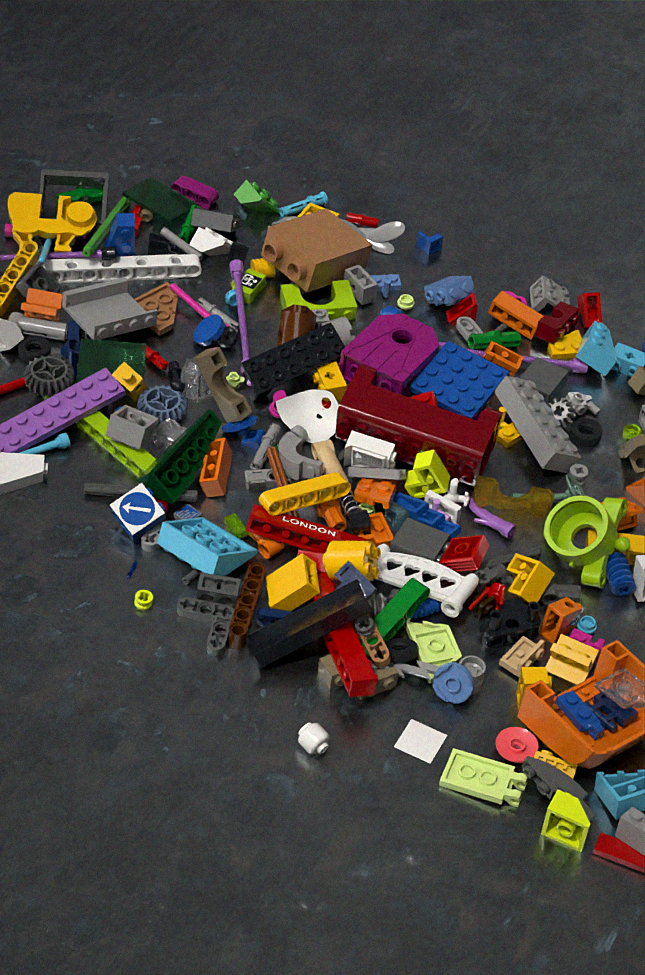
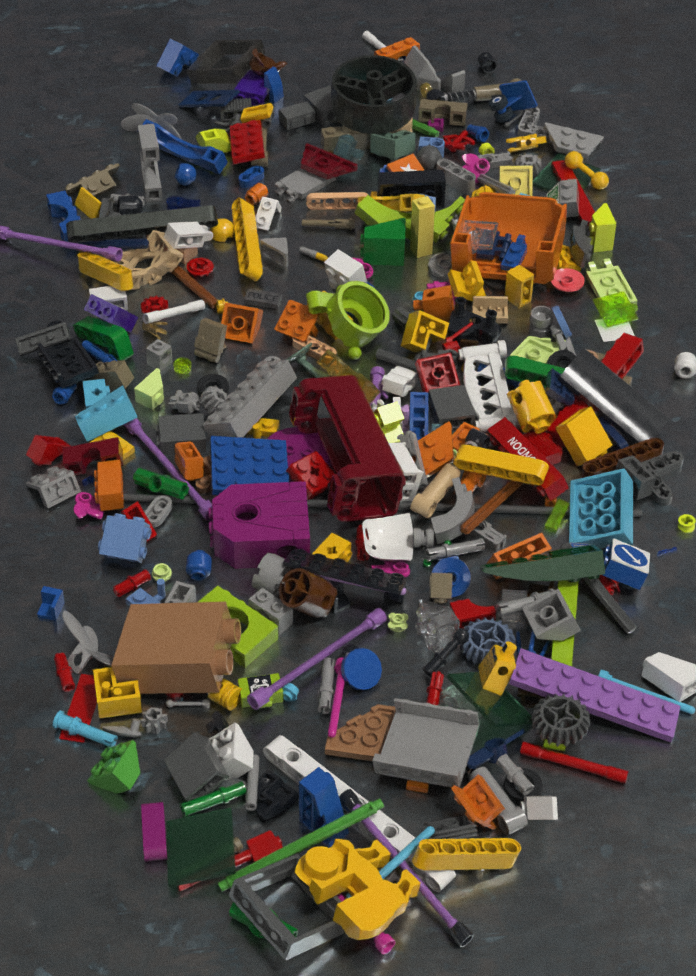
camera: 125 degrees left, 0 degrees up
none -> red axle [113,569,151,597]
none -> yellowish green slope [134,368,164,410]
none -> white brick [381,366,418,397]
none -> red arch [449,598,496,630]
none -> light grey pin [496,588,555,617]
none -> light grey pin [496,754,535,796]
none -> clear neon green hinge [593,291,639,328]

